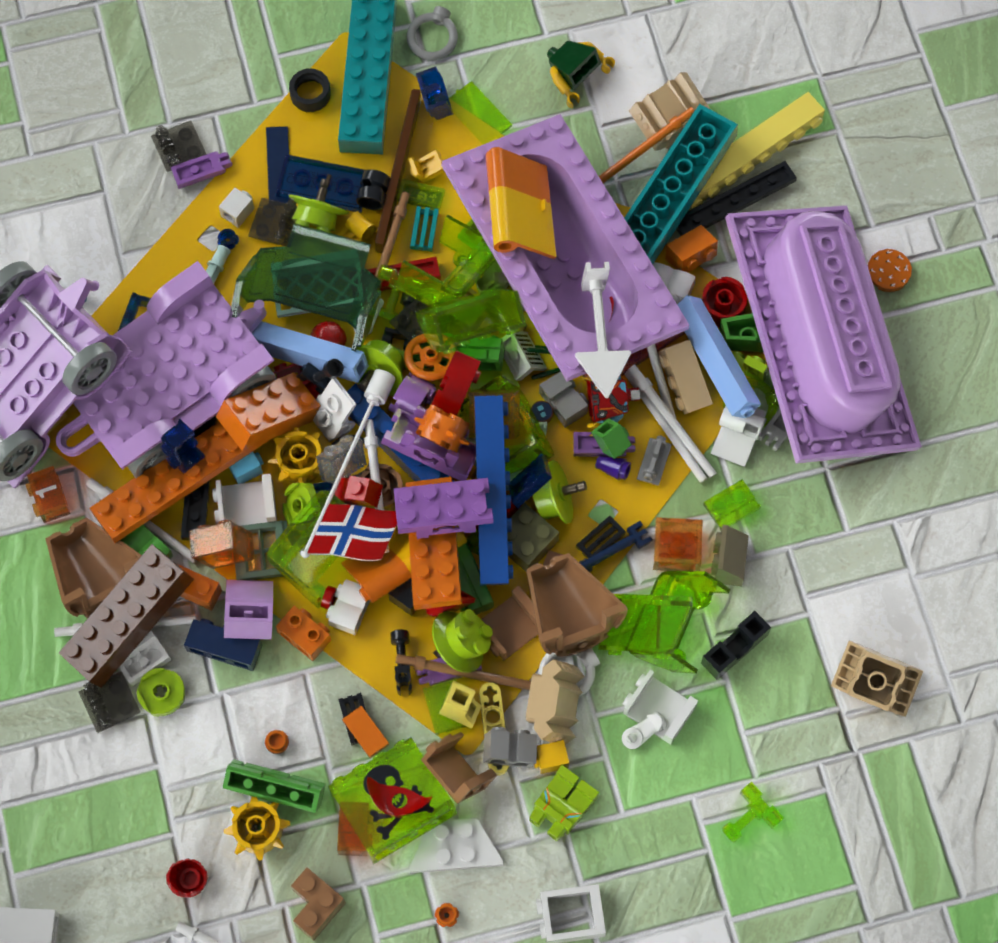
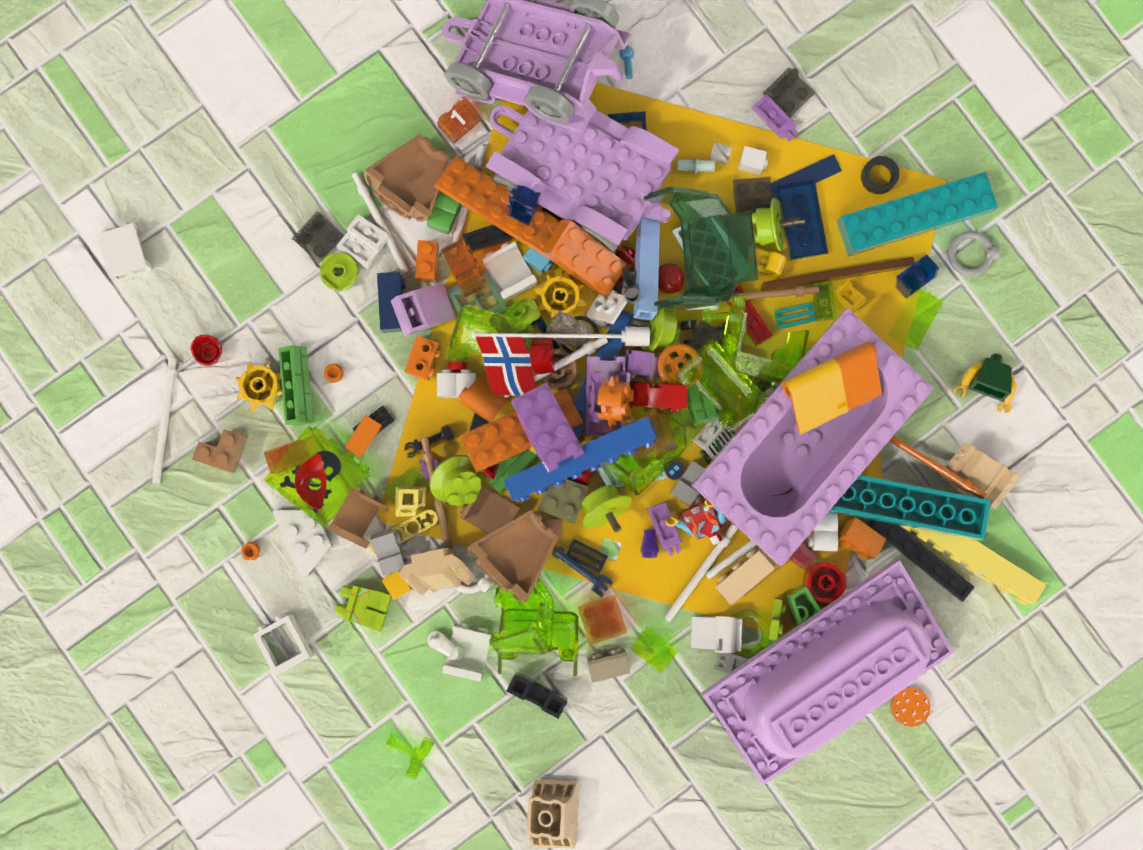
camera: 65 degrees right, 15 degrees up
brick [59,544,194,688] -> none
plate [217,229,239,250] -> none
black wheel [356,170,390,210] -> none
clear blue tile [508,454,552,508] -> none
white piece [575,262,631,398] -> none
bright green brick [591,418,632,459] -> none
white bar [628,364,717,478] -> none
light grey hinge [637,436,672,486] -> none
light blue brick [677,295,761,418] -> none

